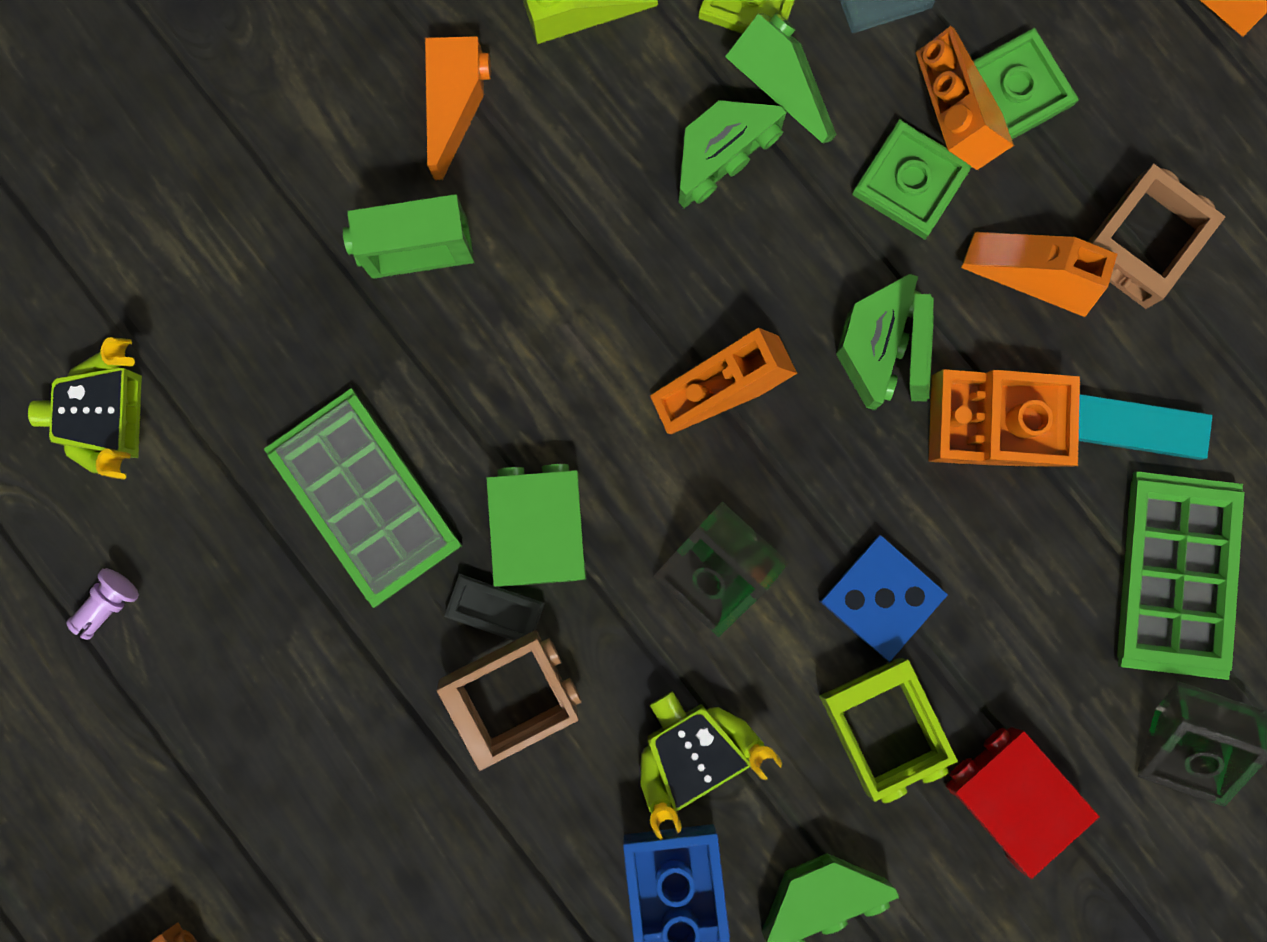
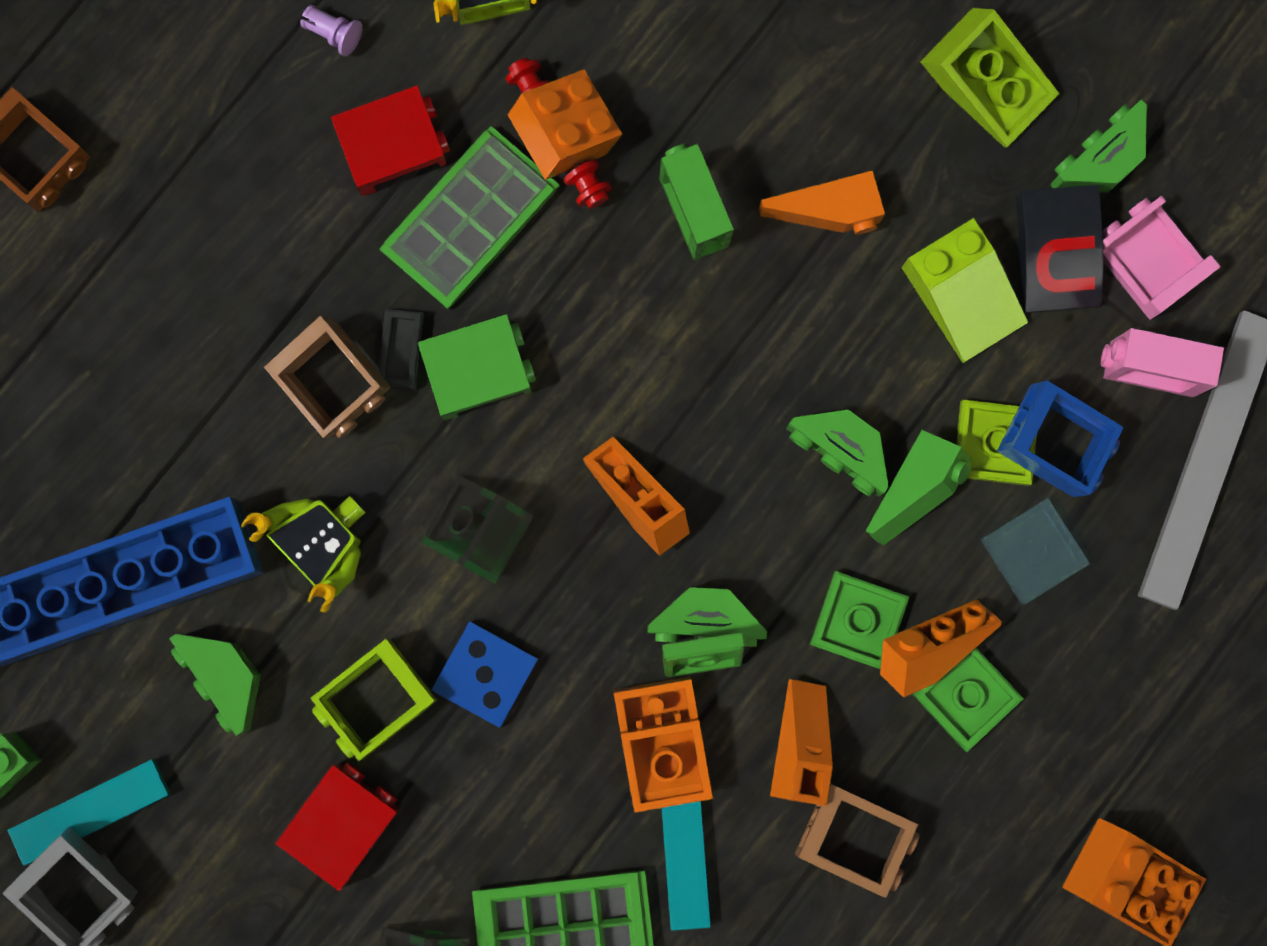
camera: 70 degrees right, 0 degrees up
none -> red panel [331,86,450,197]
none -> orange brick [506,57,622,209]

